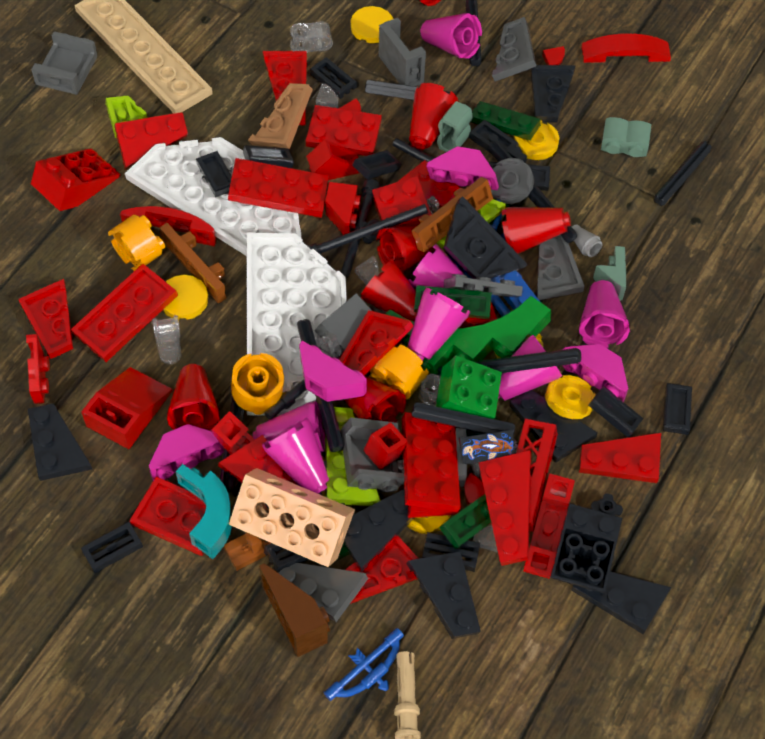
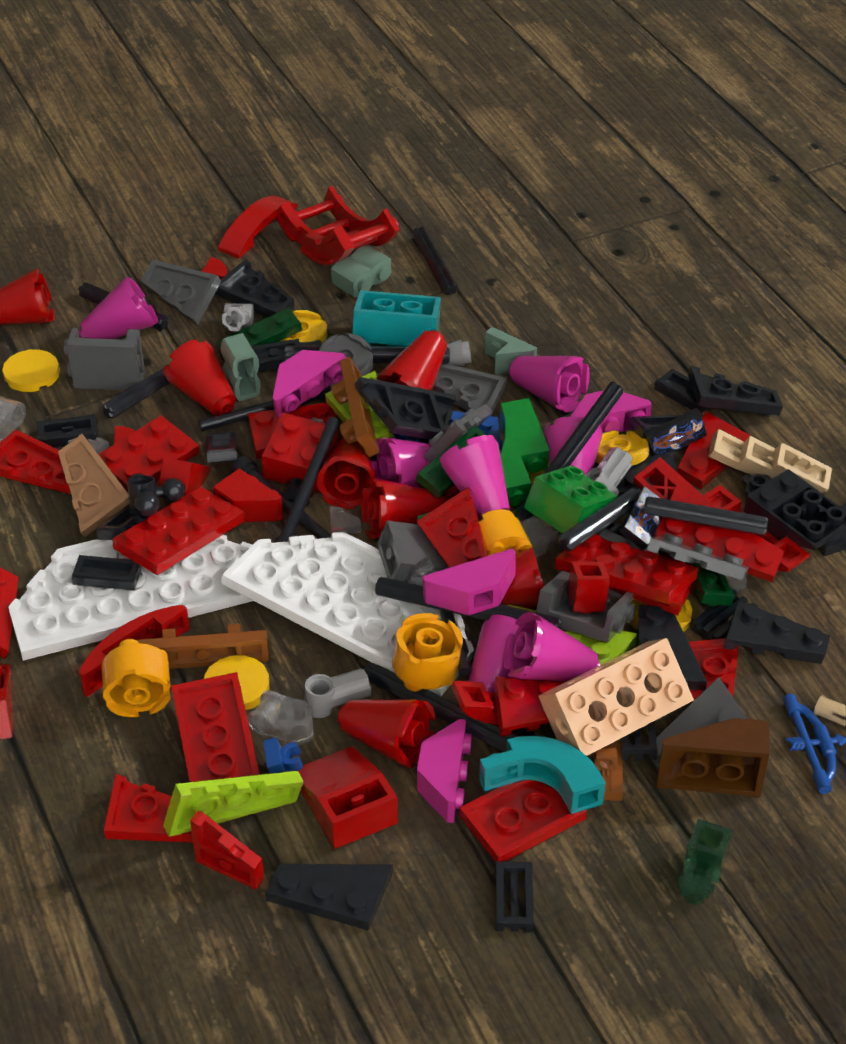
camera: 55 degrees left, 15 degrees down
none -> black piece [126,473,185,517]
none -> lime wing [163,771,304,837]
none -> light grey piece [222,303,254,331]
none -> blue tile [263,737,303,774]
none -> red fence [275,186,400,265]
none -> light grey piece [304,669,371,718]
none -> teal brick [353,290,441,347]
none -> light grey piece [585,447,633,496]
none -> black axle [643,496,768,535]
none -> tile [645,408,707,456]
none -> dark grey wing [647,533,749,580]
none -> clear green brick [677,819,733,905]
none -> black wing [688,365,783,416]
none -> tan slope [708,429,832,493]

